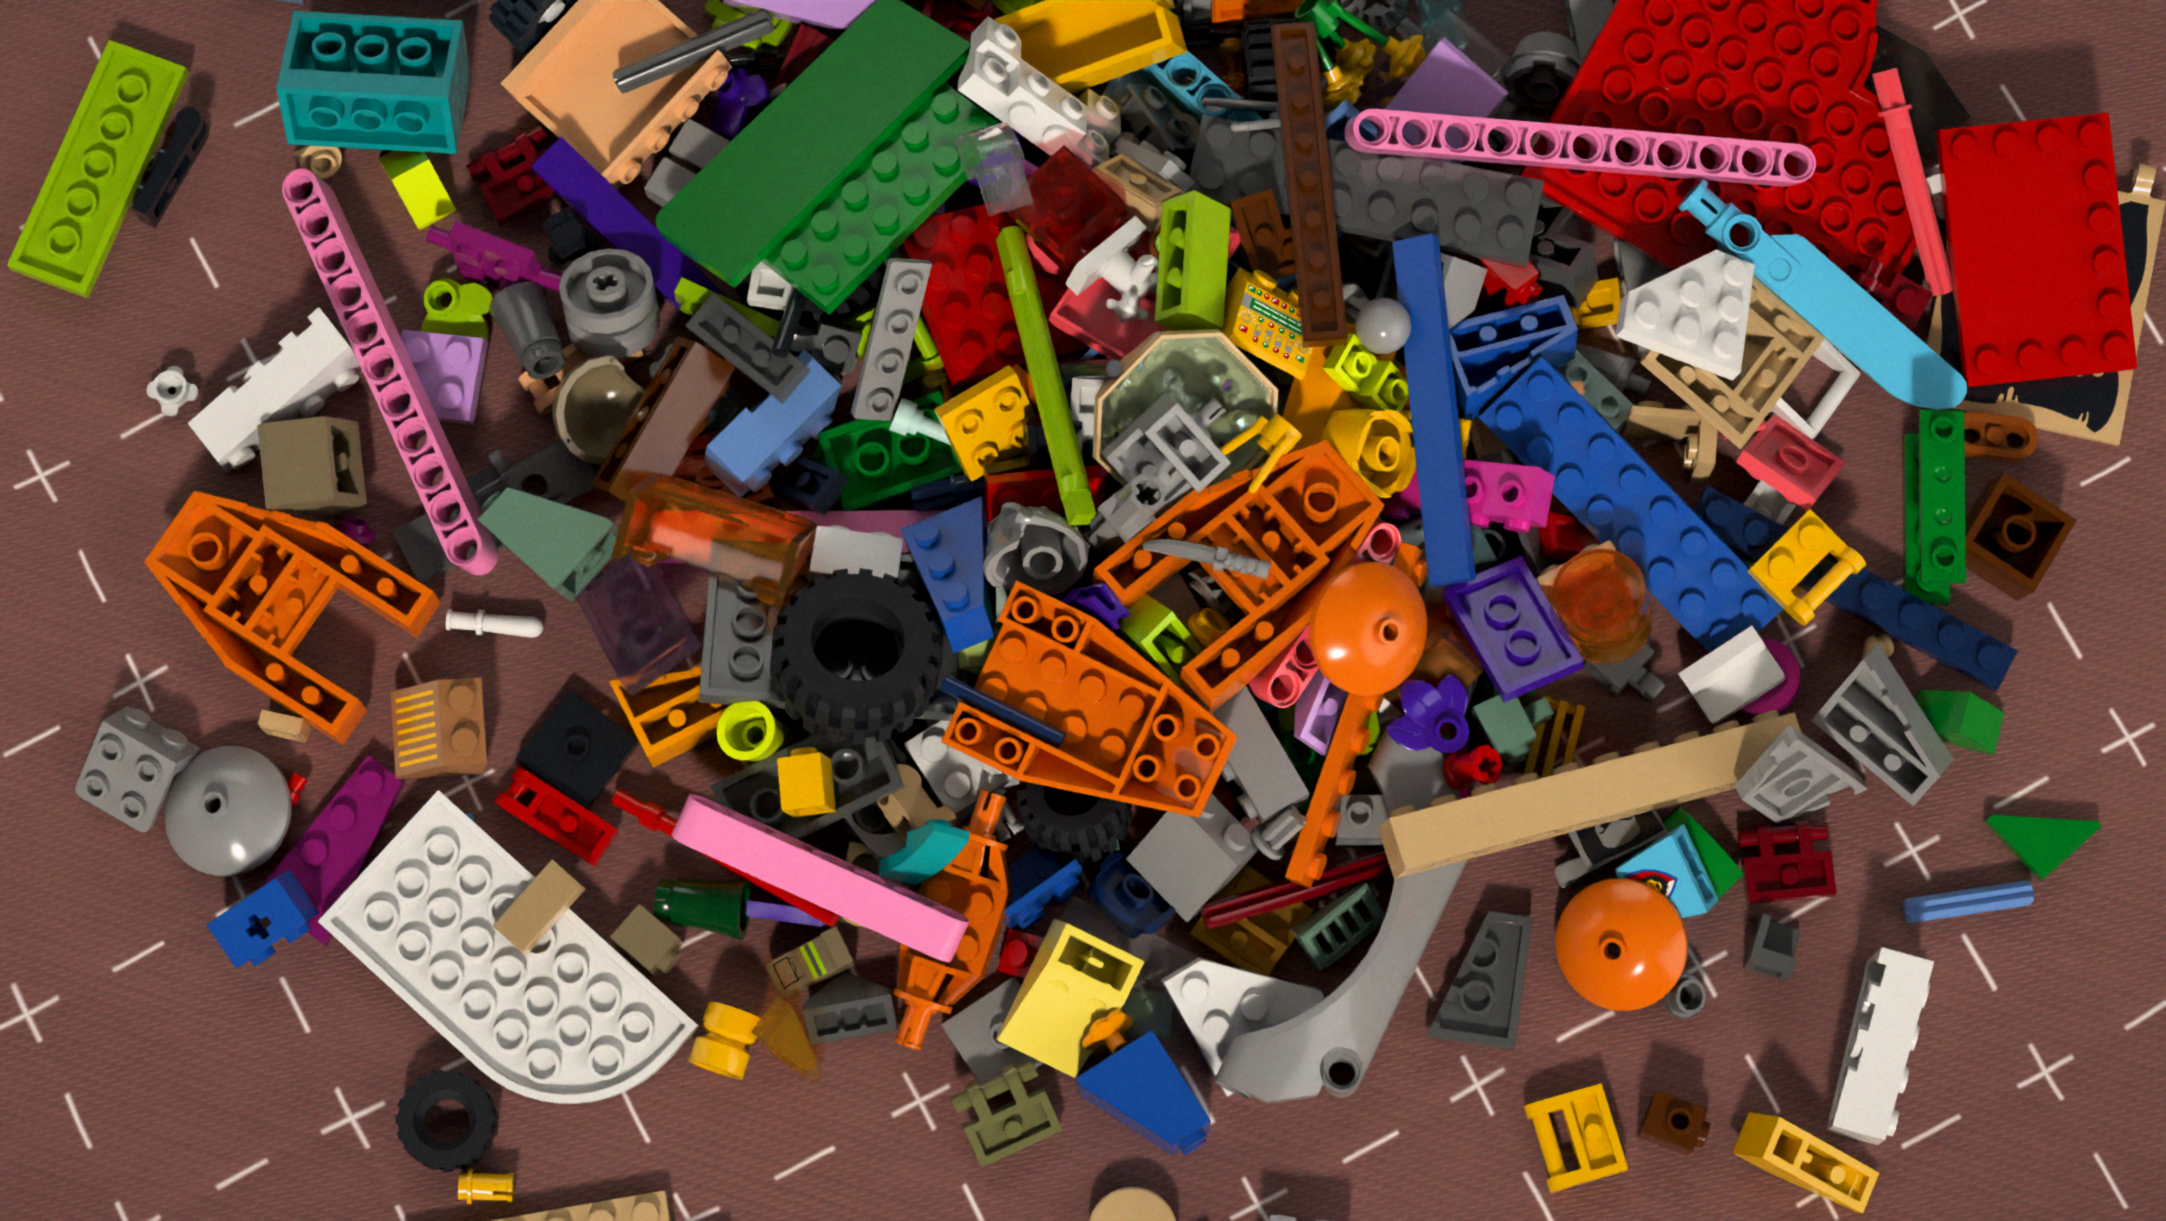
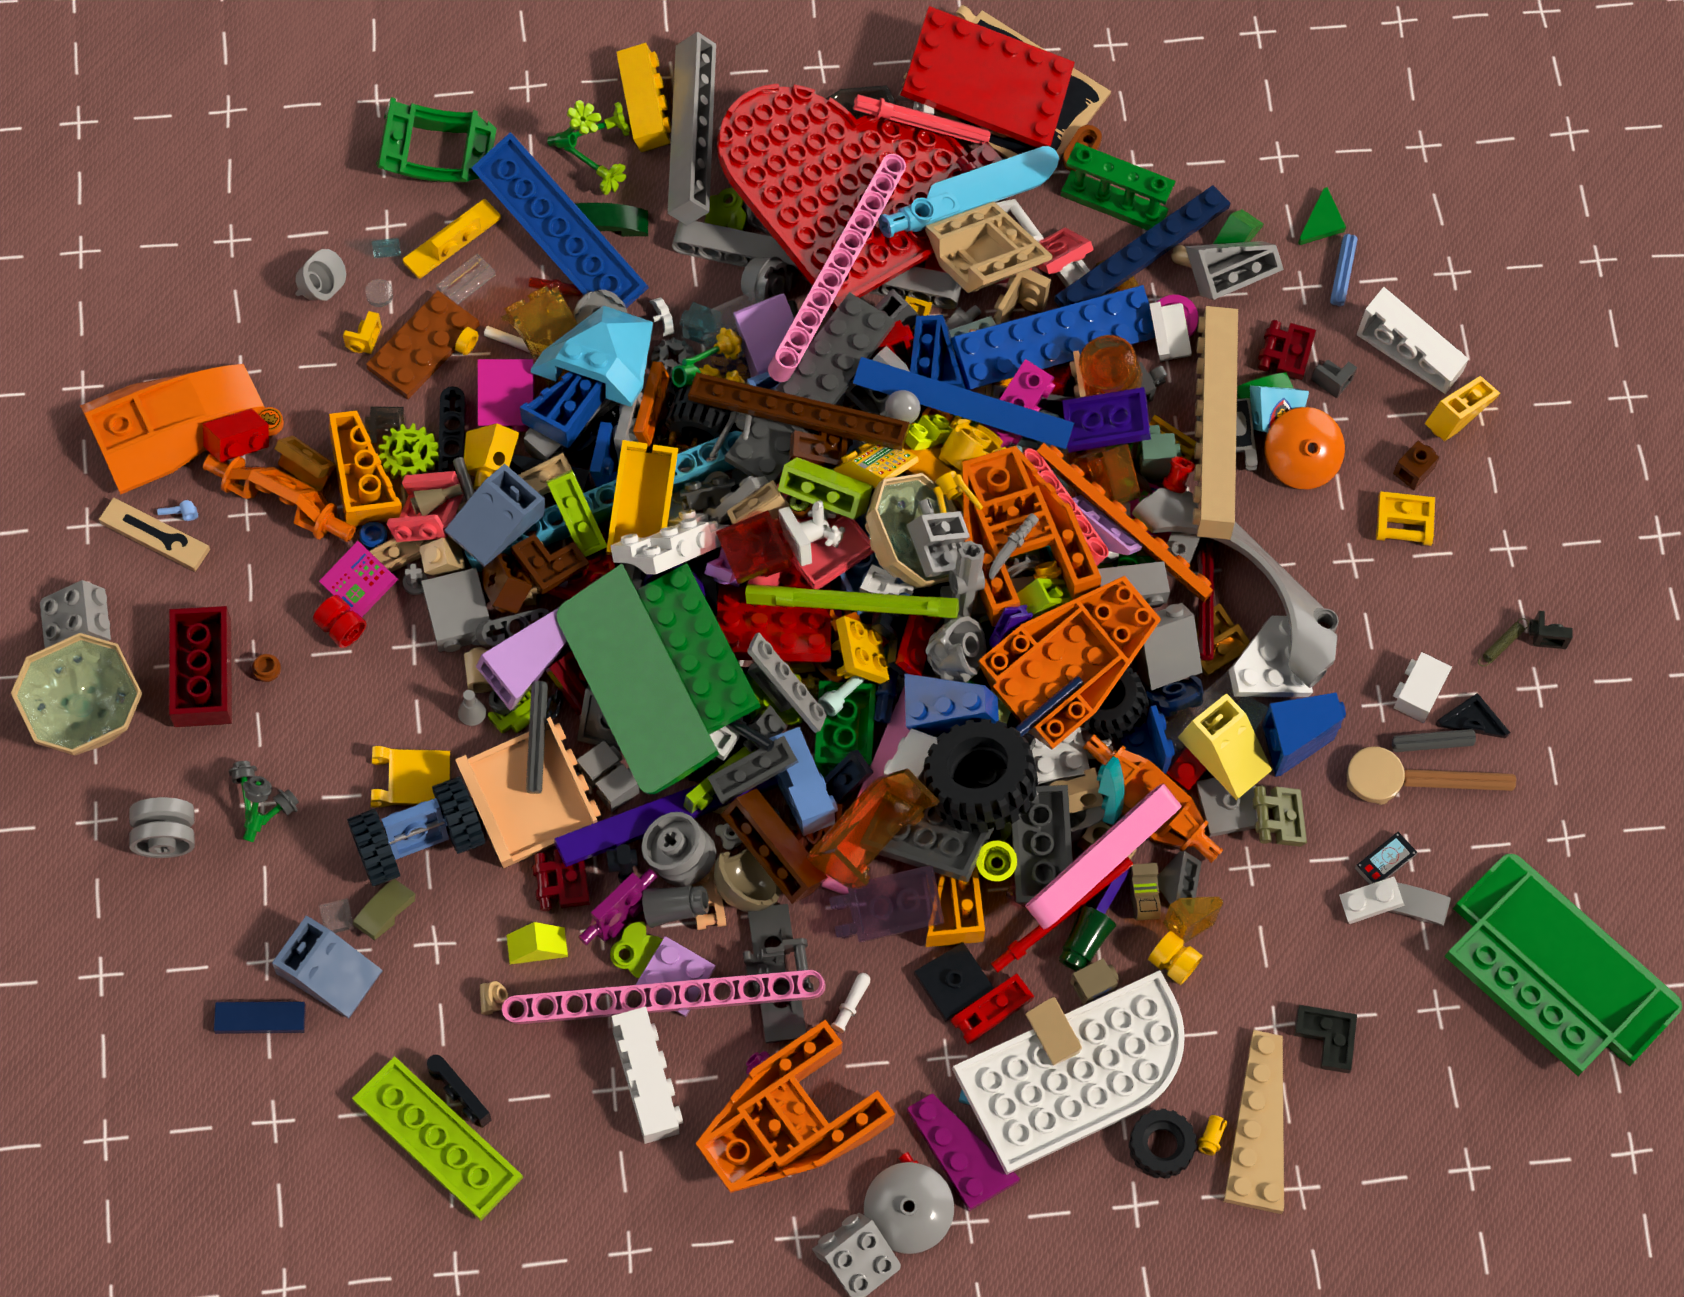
camera: 75 degrees left, 10 degrees down
white plate [146,366,198,416] -> none
blue brick [206,869,319,969] -> none
dark tan slope [257,416,367,518] -> none
tan tile [258,709,312,743] -> none
teal brick [276,11,471,154] -> none
medium nougat slope [390,678,487,779] -> none
sand green slope [477,487,630,602] -> none
dark purple plate [710,68,770,138] -> none
yellow brick [777,747,836,818] -> none
clear brick [955,122,1033,217] -> none
black bar [1057,359,1122,378] -> none
light orange plant [1082,1010,1133,1055] -> none
light grey piece [1251,805,1307,860] -> none
sand green slope [1291,881,1385,971] -> none
orange dish [1309,561,1427,696] -> none
dark purple plate [1386,674,1470,753] -> none
dark grey wing [1426,911,1533,1051] -> none
white plate [1615,250,1755,380] -> none
dark grey plate [1663,973,1706,1018] -> none
light grey wing [1735,725,1868,824] -> none
yellow plate [1747,509,1866,626] -> none
reddish brown brick [1965,472,2077,601] -> none

